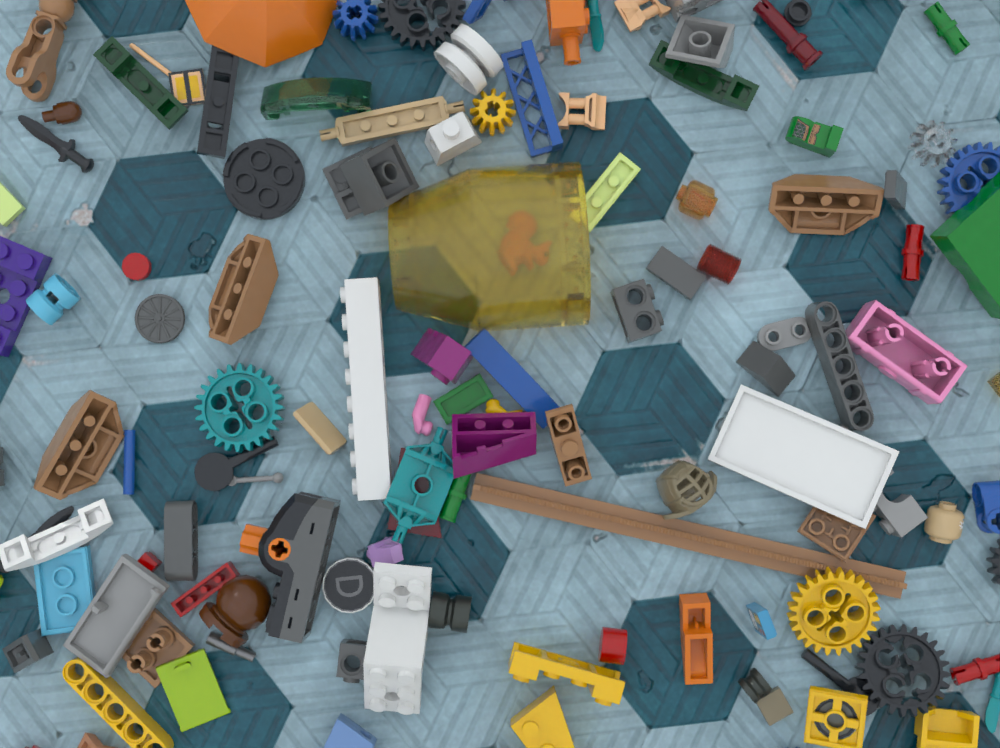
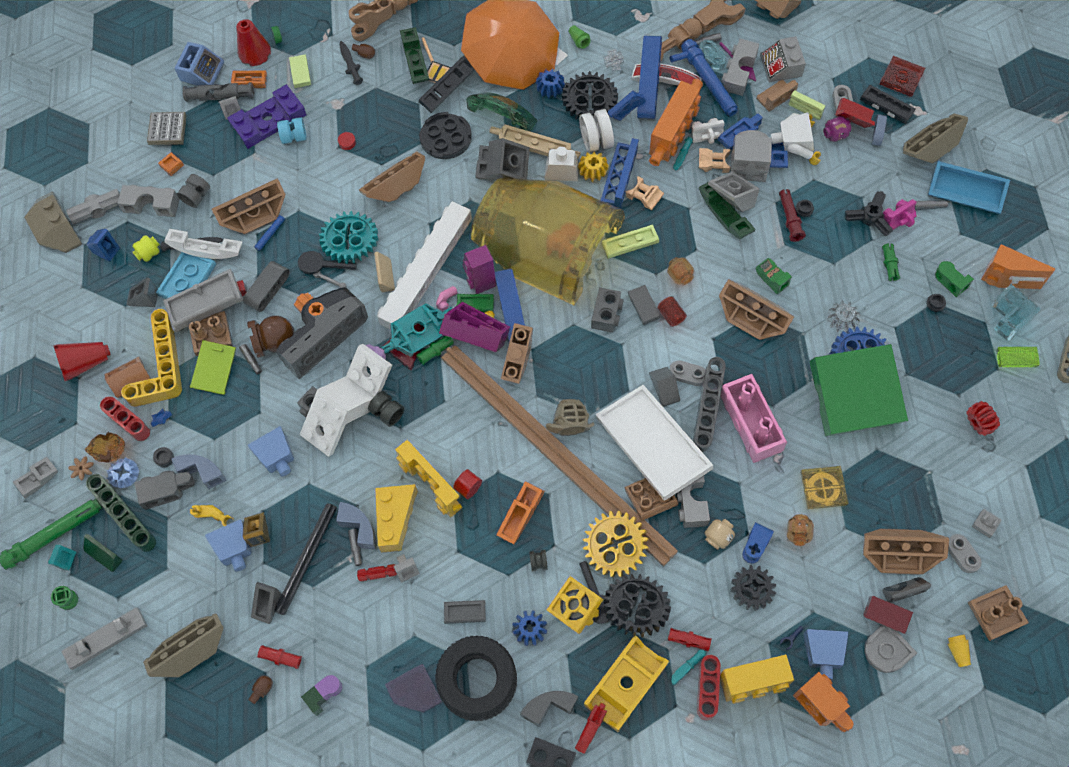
camera: 35 degrees right, 20 degrees down
dark grey wheel [135,294,185,343] -> none
red piece [170,561,240,618] -> none
black tile [322,557,374,613] -> none
dark azure tile [746,602,777,640] -> none
dark tan tile [756,686,794,726] -> none
dark grey tile [884,170,907,210] -> none
red pin [901,224,925,281] -> none

